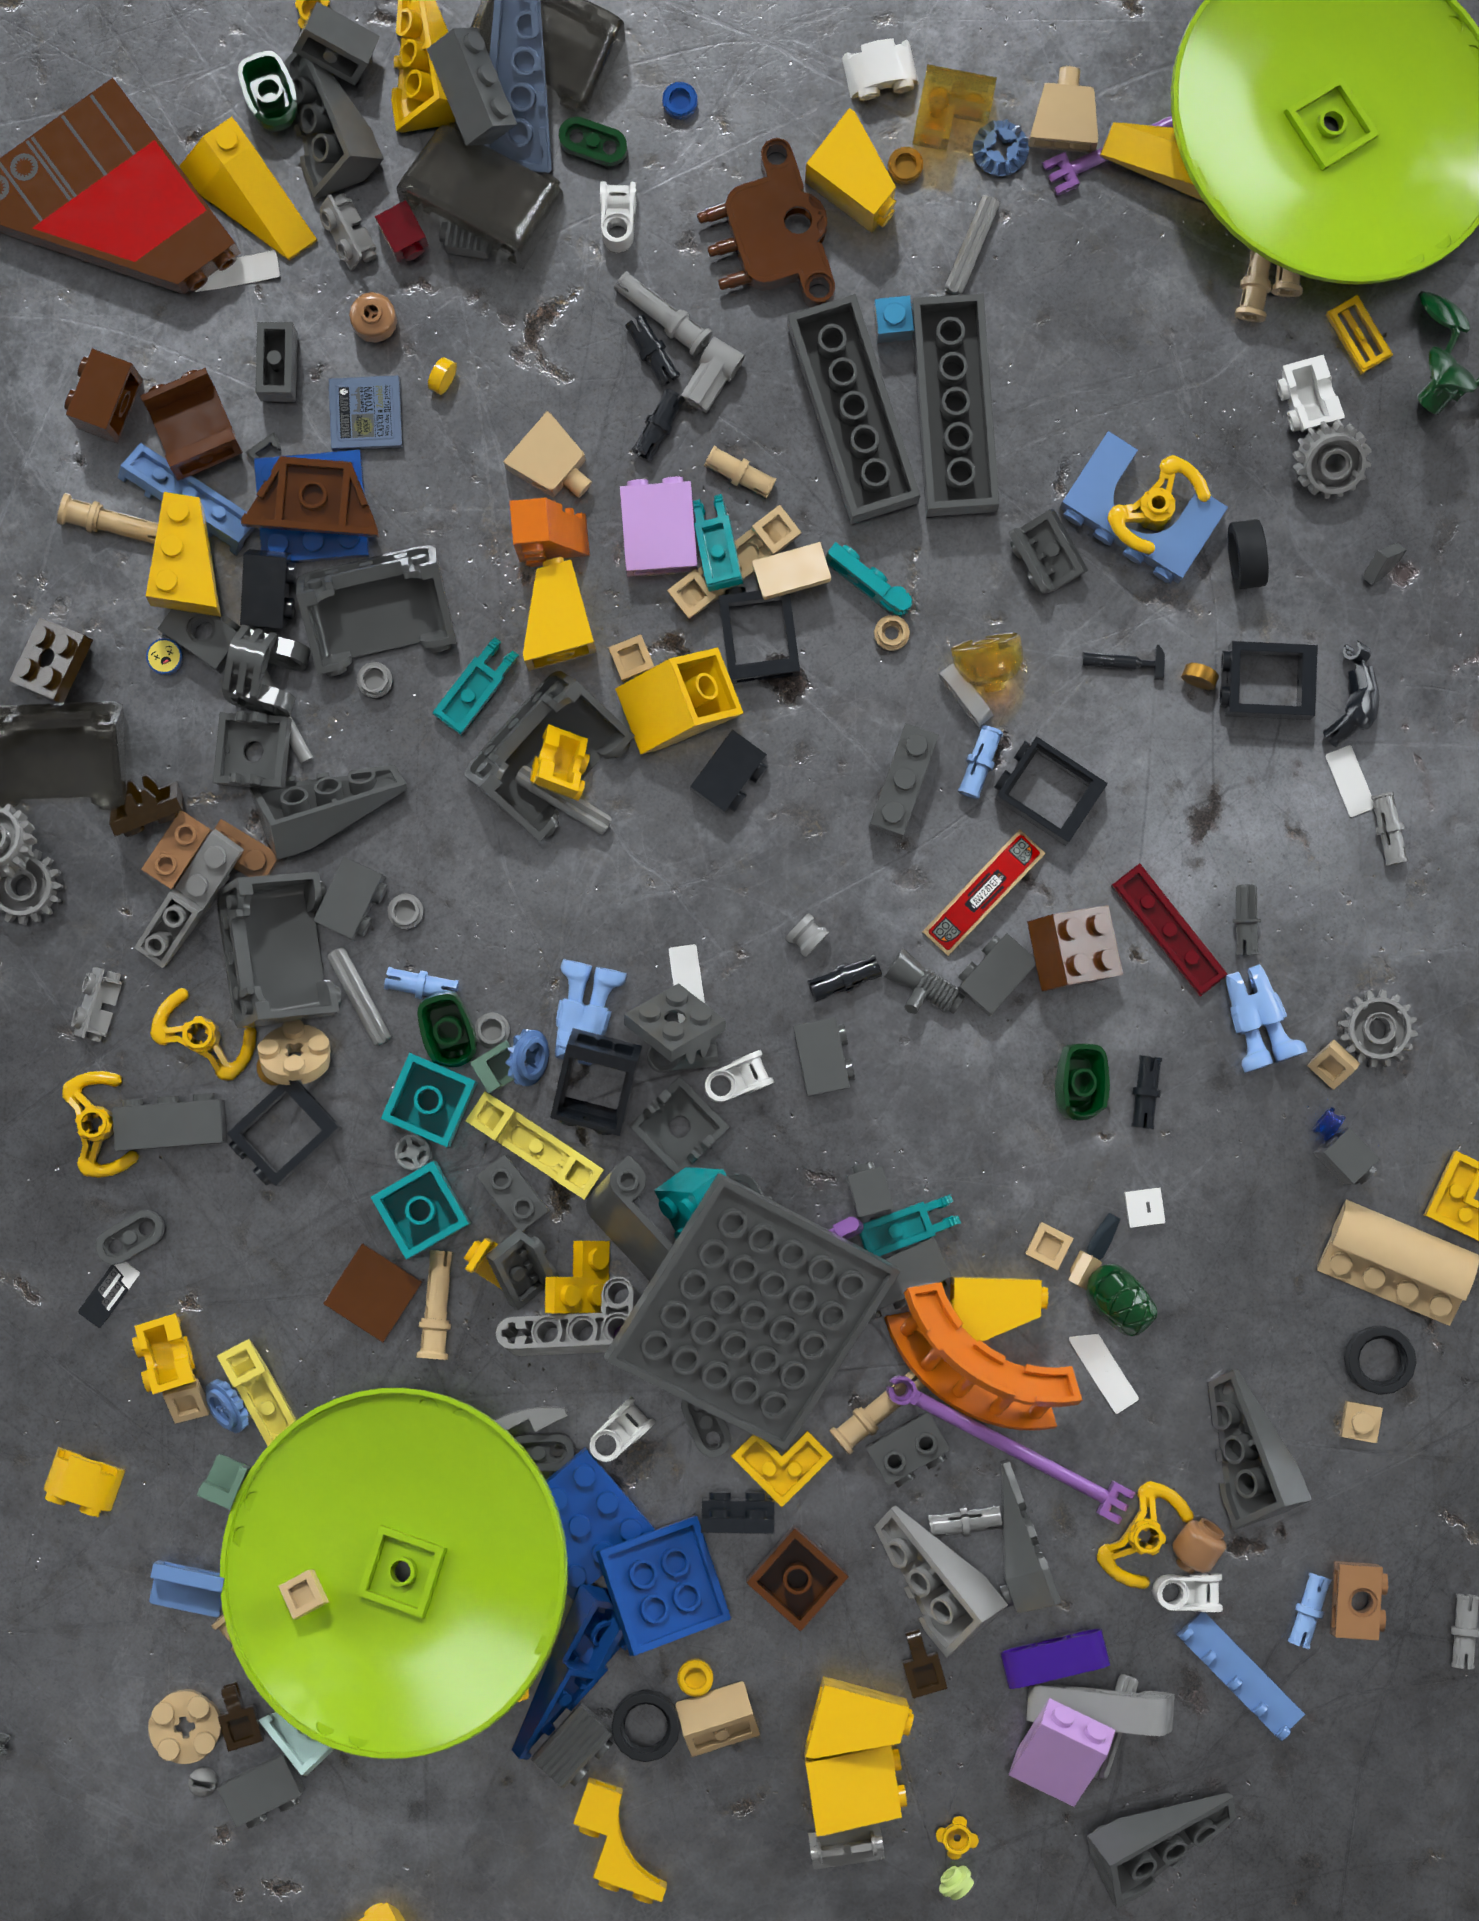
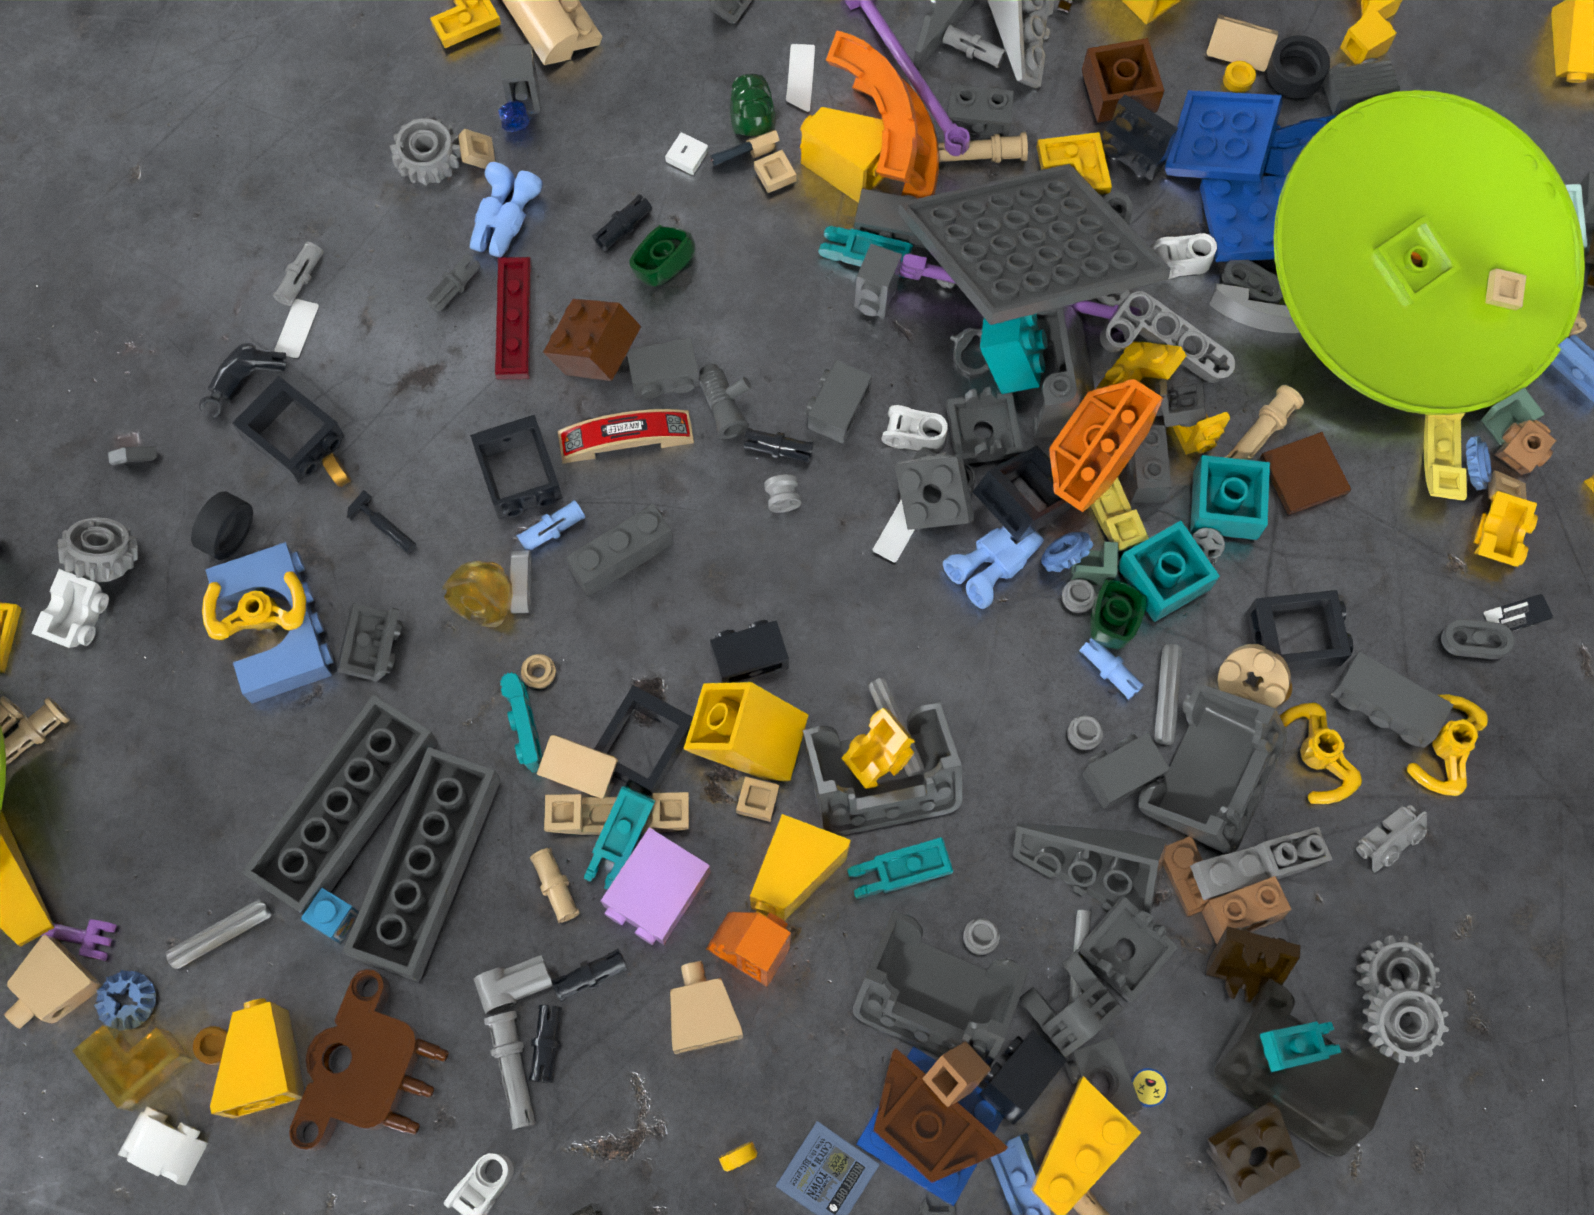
camera: 145 degrees left, 15 degrees down
none -> medium nougat brick [922,1041,991,1108]
none -> orange wedge [1049,379,1163,512]
none -> teal hinge [1260,1021,1342,1072]
none -> medium nougat brick [1494,420,1557,475]

